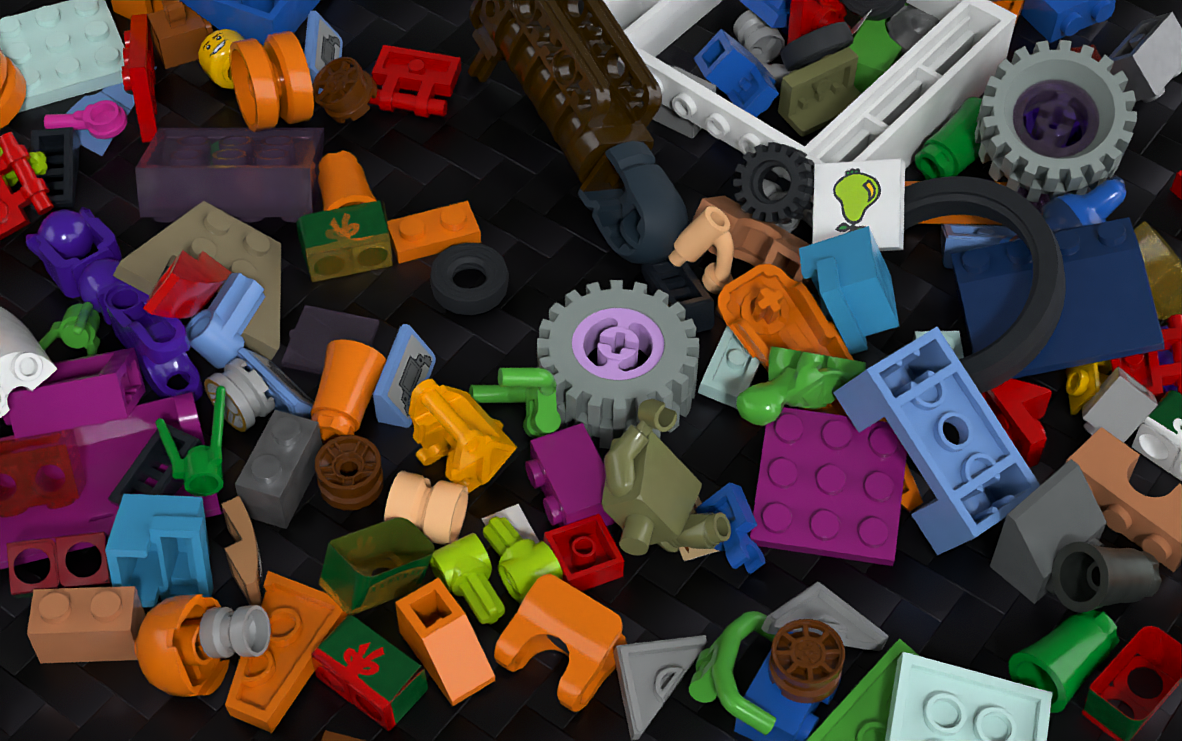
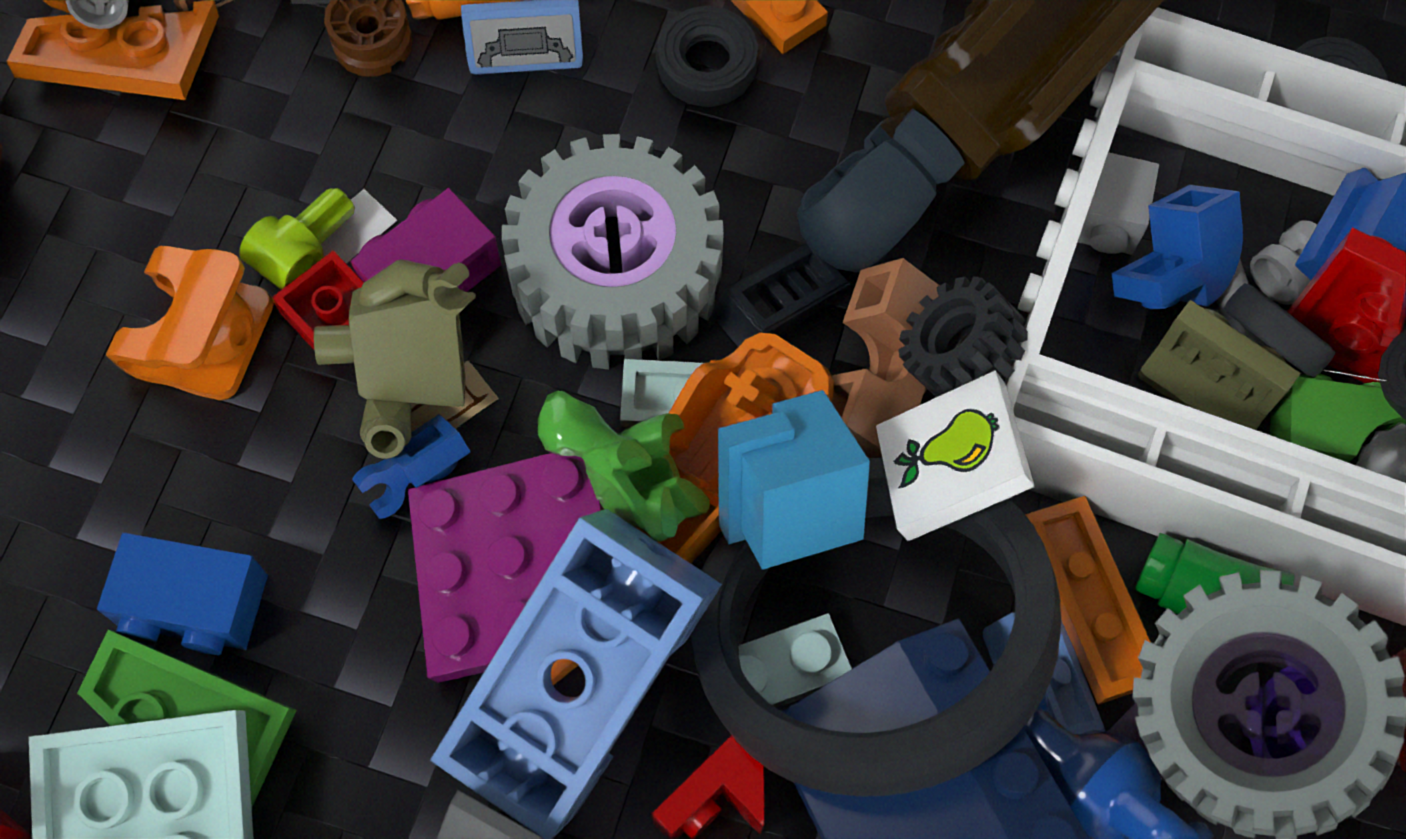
camera: 70 degrees right, 15 degrees up
piece [311,615,428,731] -> none
clear yellow piece [319,518,434,615] -> none
light nougat wheel [384,471,468,546] -> none
orange slope [395,577,495,706] -> none
light orange piece [408,379,517,494] -> none
lime axle [430,533,505,625] -> none
bright green piece [469,368,561,438] -> none
light grey tile [613,635,707,740] -> none
light nougat plant [668,206,734,295] -> none
bright green piece [689,611,776,736] -> none
light grey tile [761,581,889,651] -> none
reddish brown wheel [768,619,845,703] -> none

